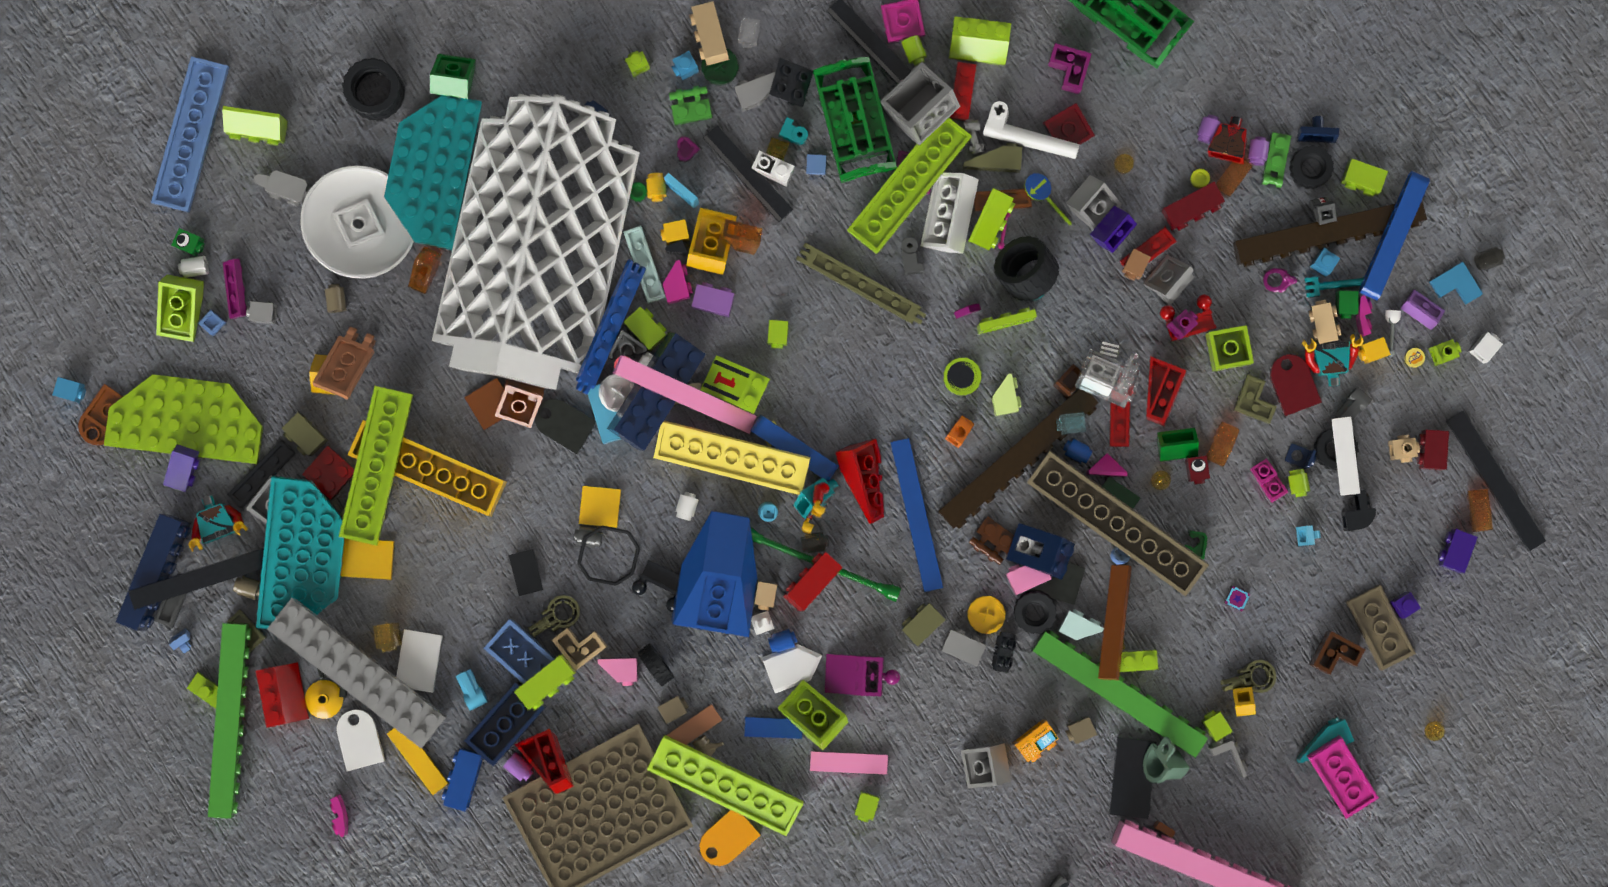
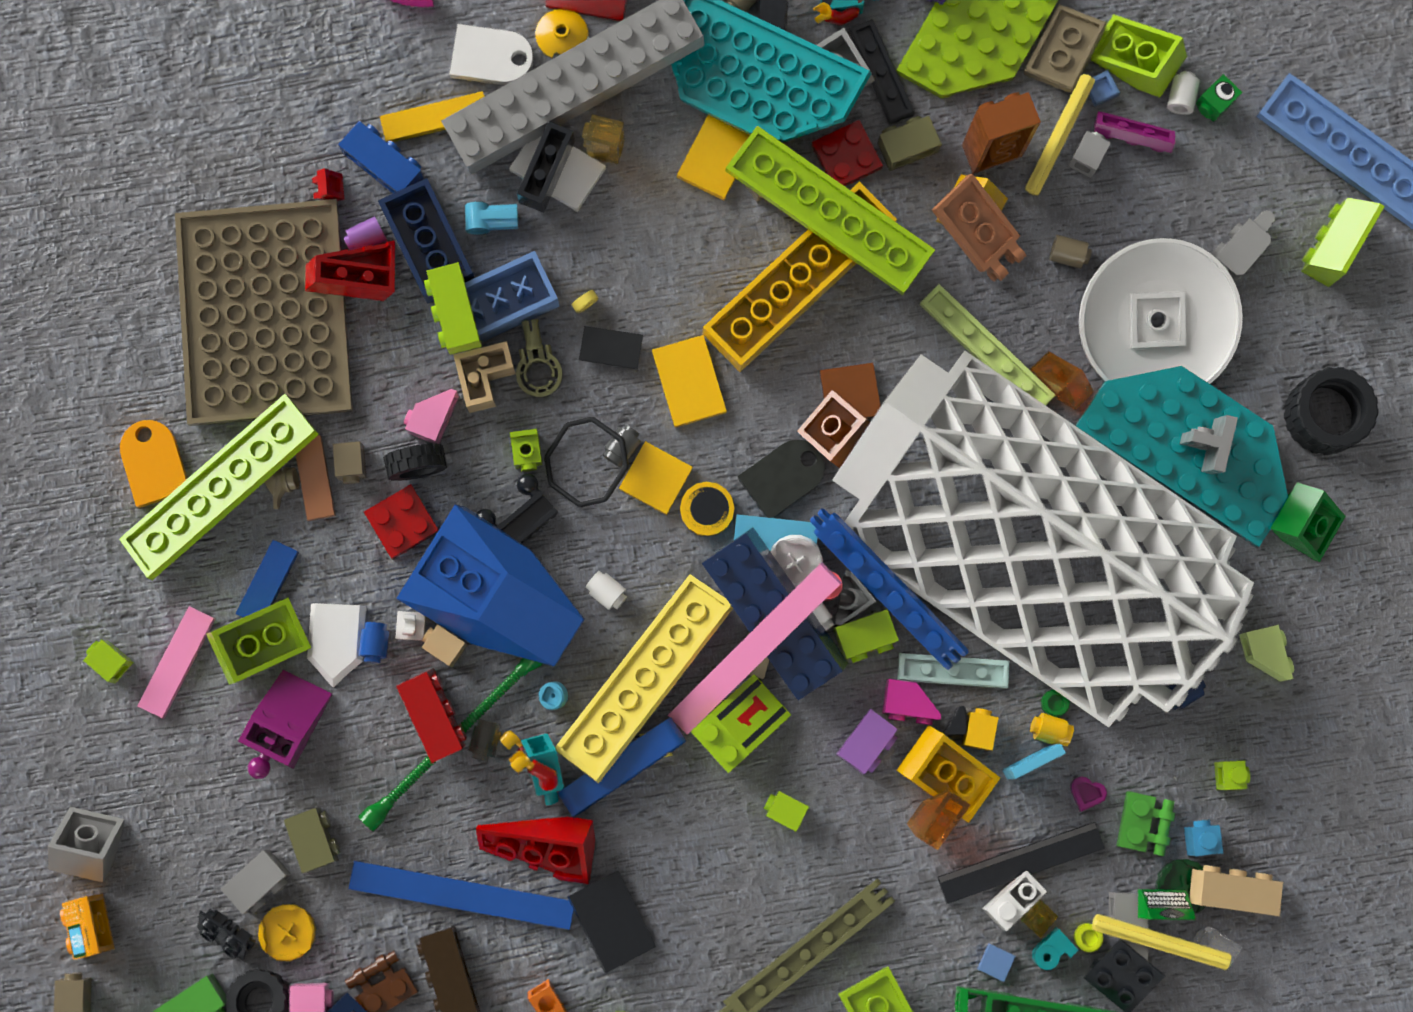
camera: 105 degrees right, 5 degrees down
none -> red tile [312,168,345,201]
none -> red plate [364,484,439,560]
none -> lime brick [510,429,543,472]
none -> black brick [517,121,575,213]
none -> black tile [567,871,656,974]
none -> light yellow tile [571,290,599,313]
none -> yellow tile [652,335,727,428]
none -> tile [680,482,734,536]
none -> yellowish green tile [919,284,1056,406]
none -> dark orange brick [962,92,1041,174]
none -> dark tan tile [1024,4,1107,94]
none -> light yellow axle [1025,74,1095,196]
none -> neon yellow tile [1074,923,1103,952]
none -> light yellow axle [1092,914,1231,970]
none -> slope [1138,889,1195,920]
none -> light grey bracket [1180,415,1238,474]
none -> yellowish green slope [1239,625,1294,682]

